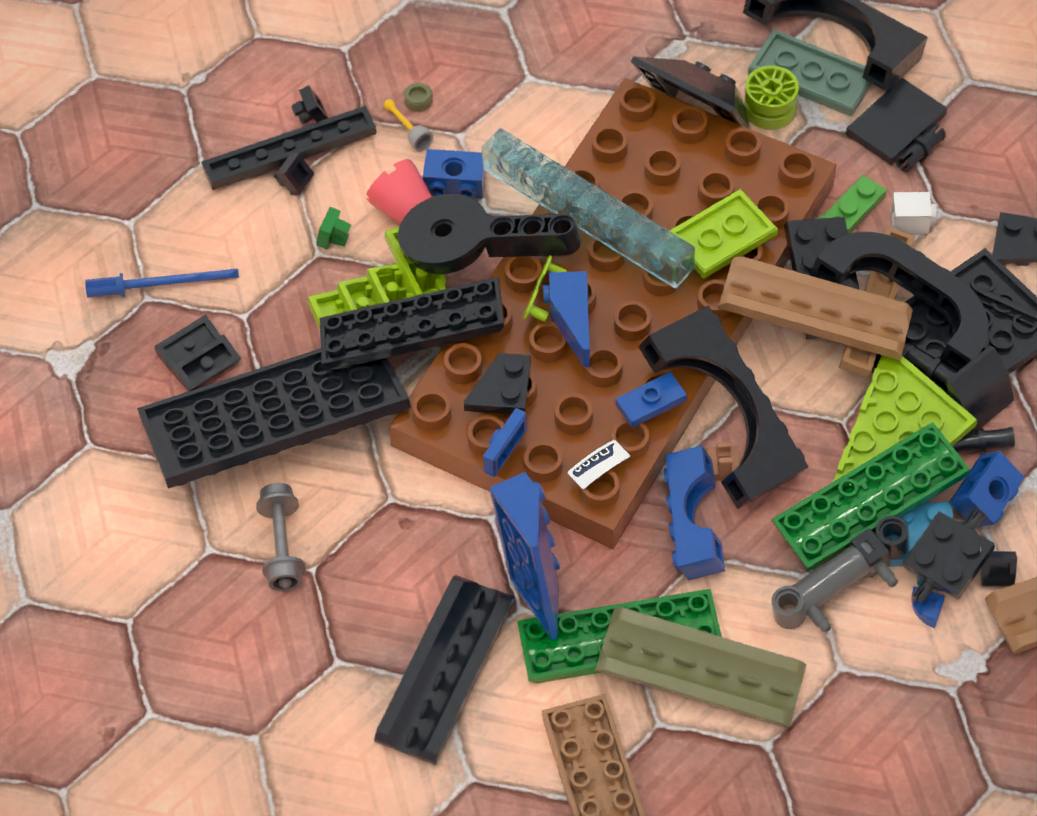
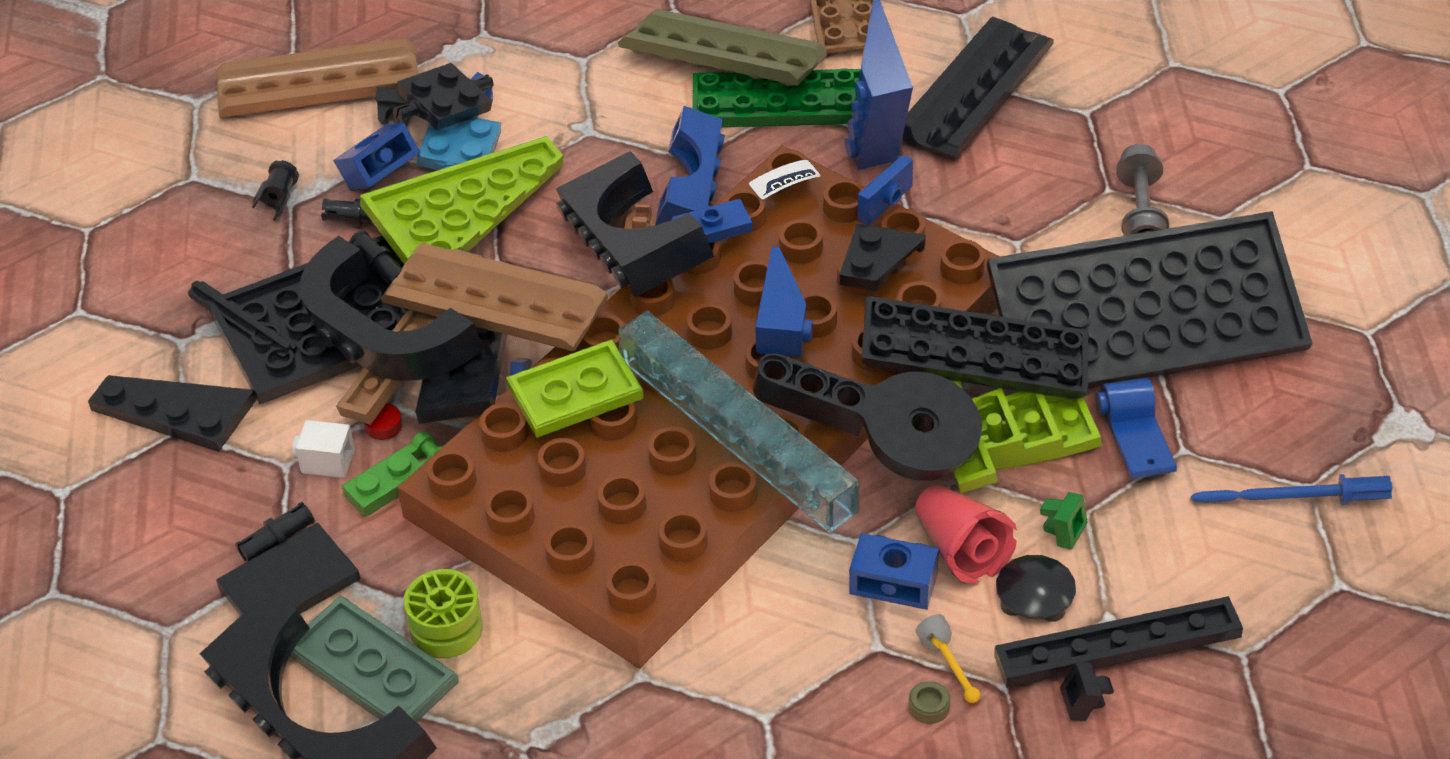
camera: 170 degrees left, 10 degrees down
black slope [154,315,241,391] -> none
black tile [274,153,314,195] -> none
lime piece [522,255,566,322] -> none
black slope [631,56,751,129] -> none
green plate [772,422,970,570] -> none
dark grey piece [772,516,910,633] -> none
black slope [946,345,1014,433] -> none
none -> black dish [996,555,1076,622]
none -> blue door [1095,377,1177,478]

